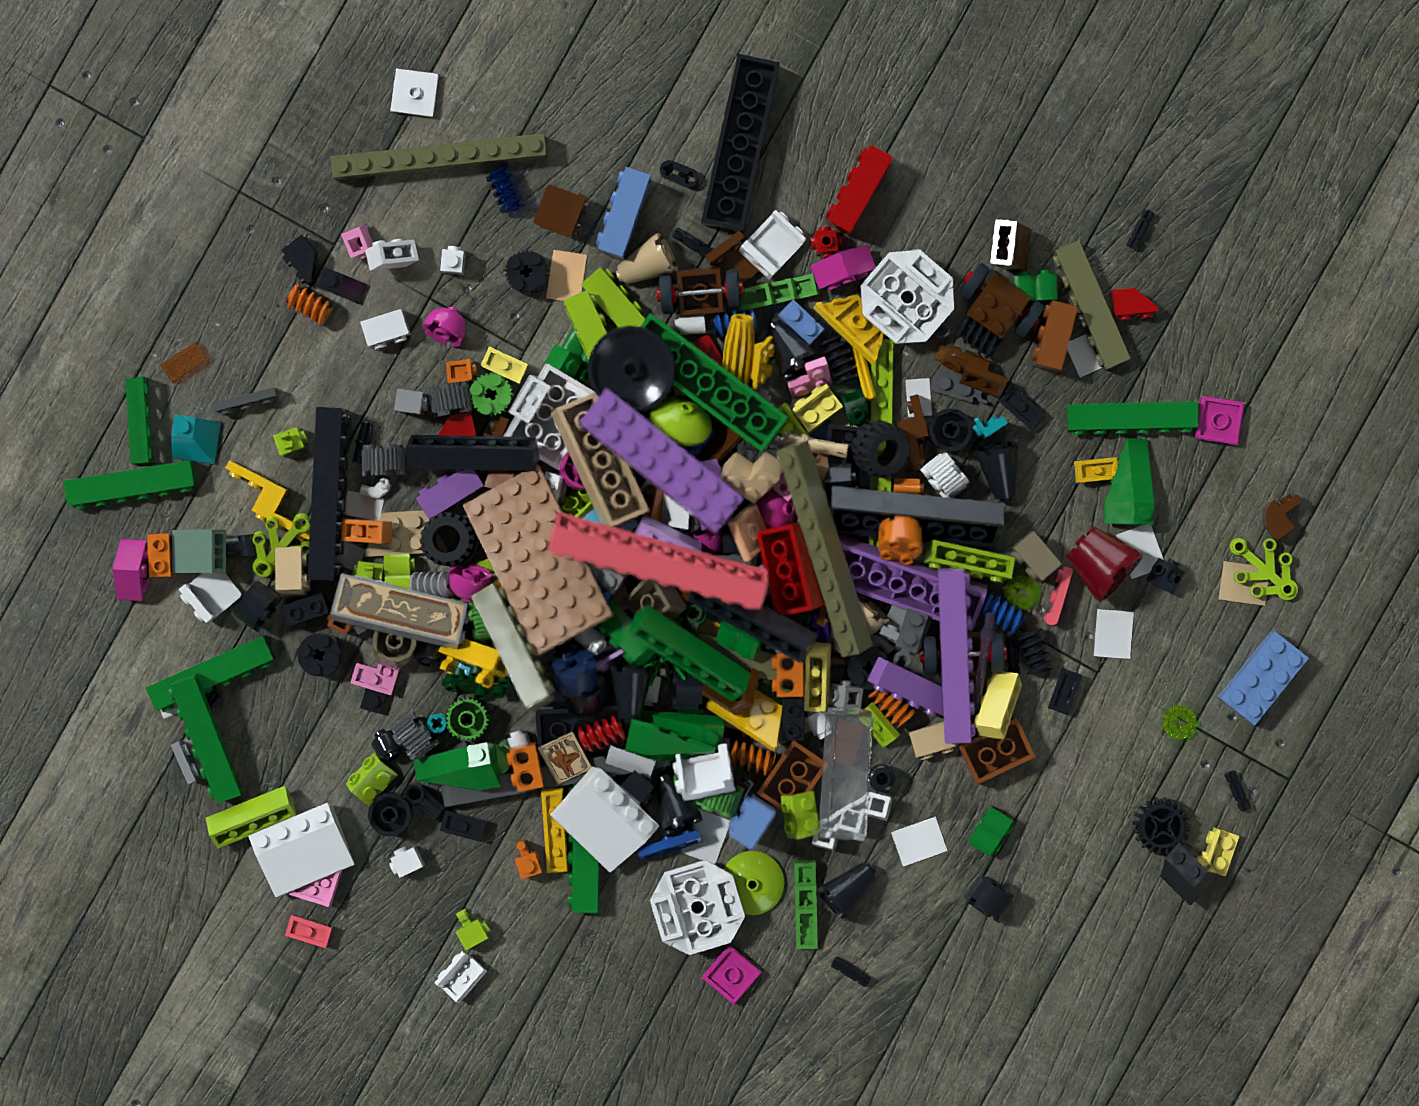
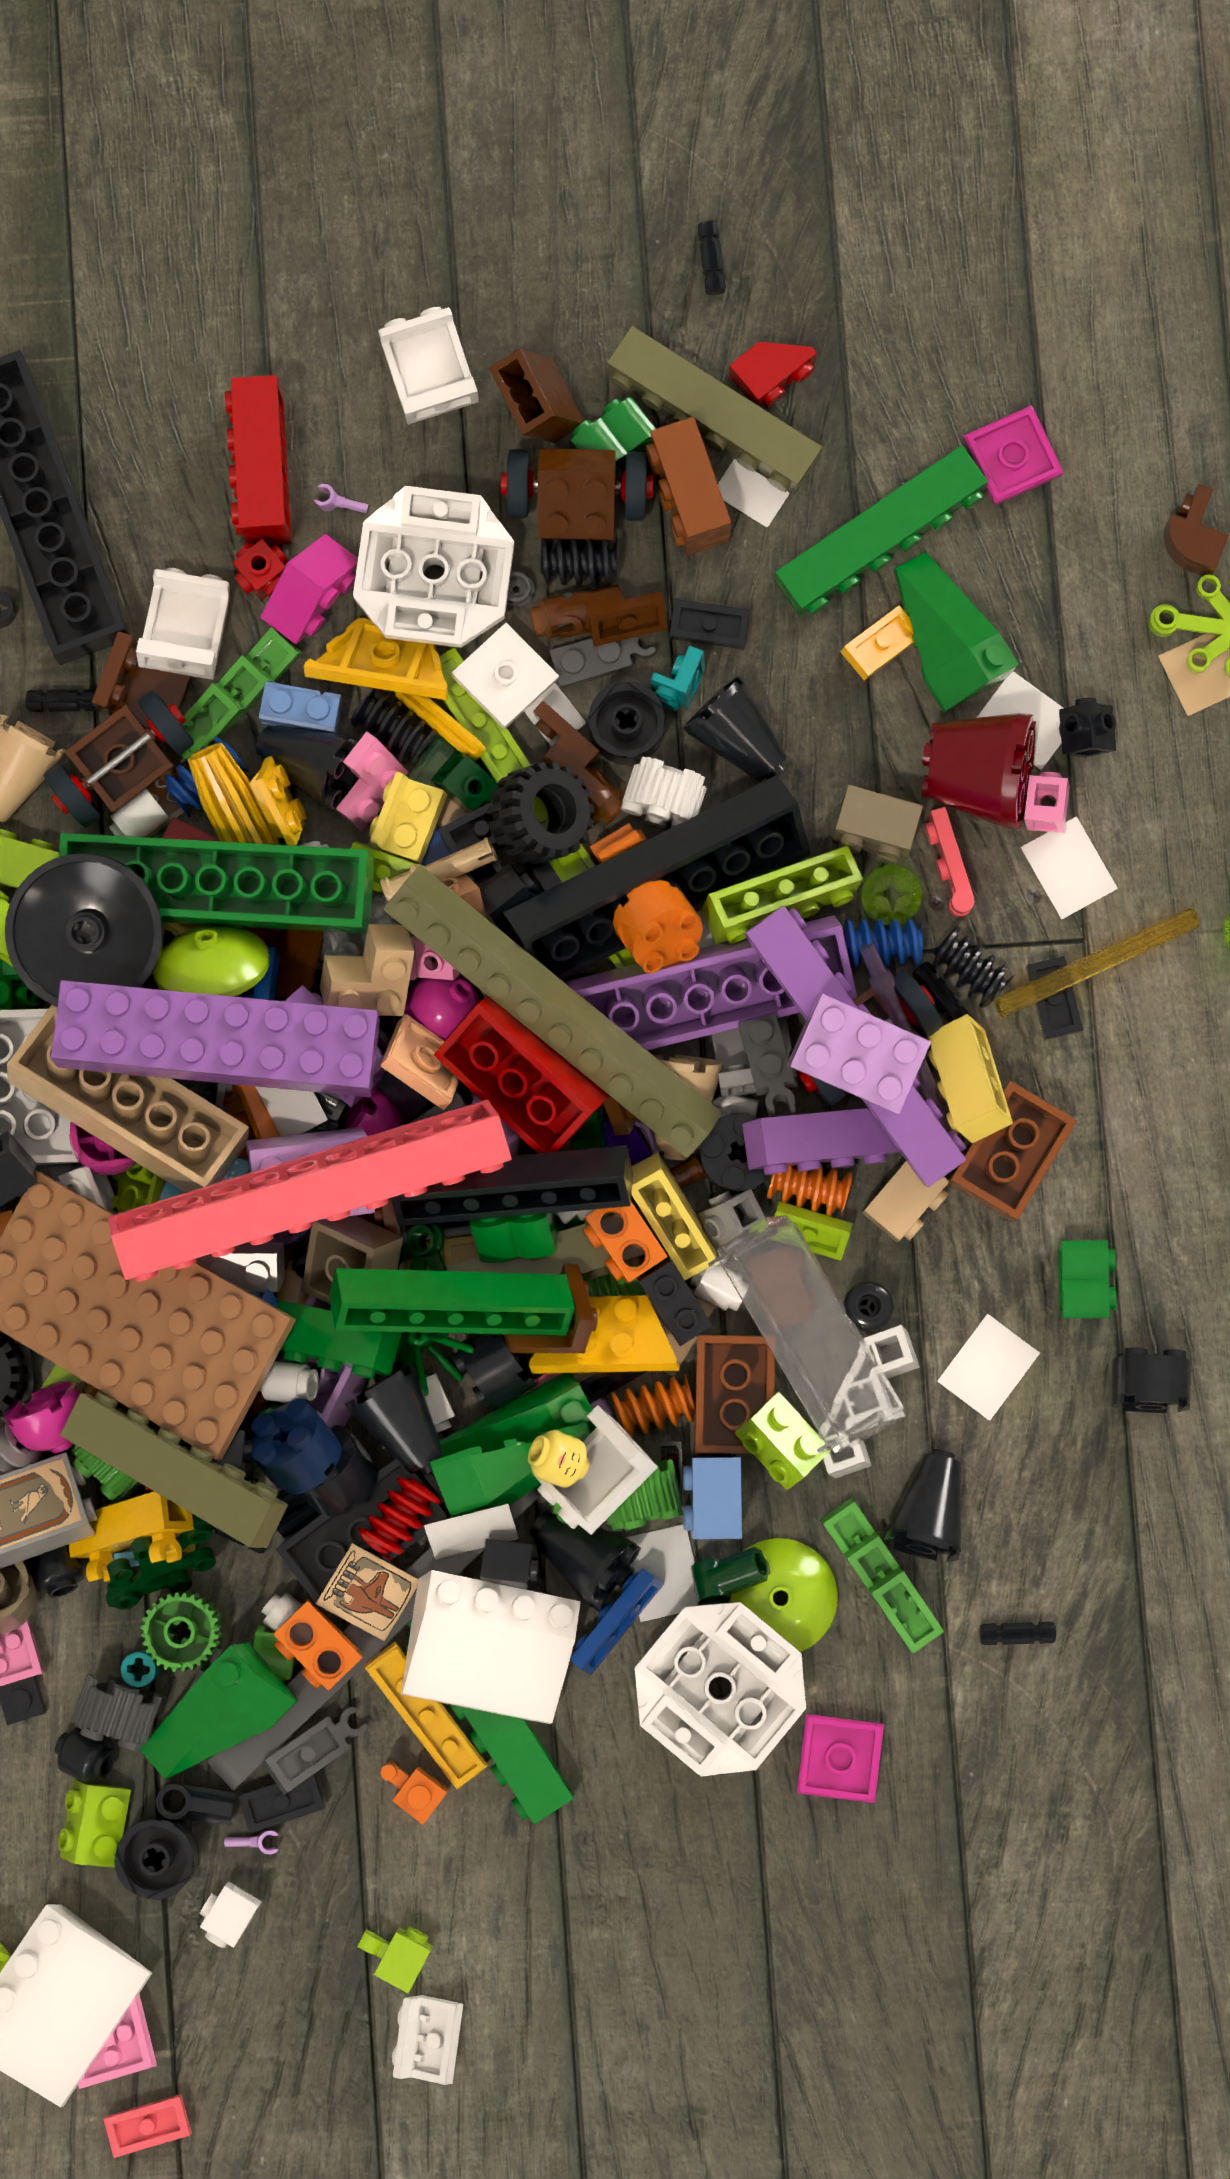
camera: 30 degrees left, 5 degrees down
none -> lavender hand [224,1829,279,1855]
none -> dark grey plate [262,1707,368,1794]
none -> lavender hand [314,484,369,513]
none -> white panel [378,307,479,424]
none -> white plate [451,622,559,730]
none -> light yellow head [528,1430,589,1488]
none -> dark green piece [691,1547,770,1605]
none -> lavender brick [787,993,931,1114]
none -> clear yellow axle [994,908,1200,1017]
none -> bright pink brick [1024,772,1070,833]

